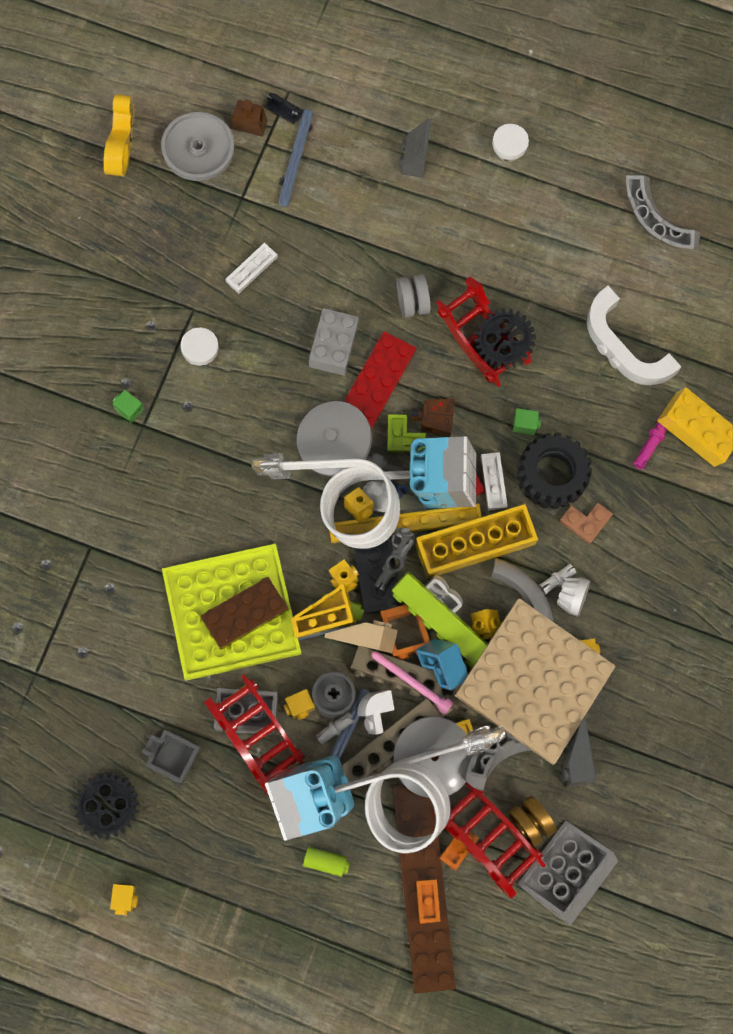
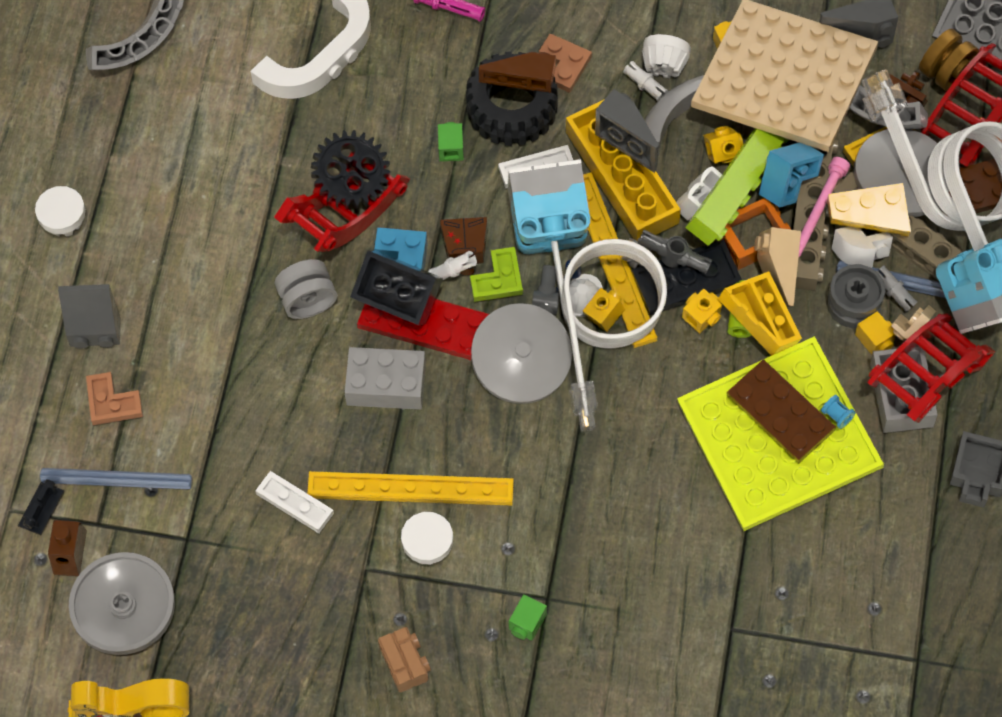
camera: 90 degrees left, 10 degrees down
none -> nougat plate [86,372,143,425]
none -> yellow tile [307,471,514,506]
none -> black brick [350,250,443,325]
none -> dark azure brick [374,228,428,270]
none -> medium nougat brick [378,627,431,692]
none -> white pin [428,251,477,280]
none -> reddish brown slope [479,52,556,93]
none -> dark grey slope [595,89,659,173]
none -> dark azure bush [821,395,856,429]
none -> wedge [827,183,911,237]
none -> reddish brown hips [886,71,928,107]
none -> tan bracket [891,305,936,341]

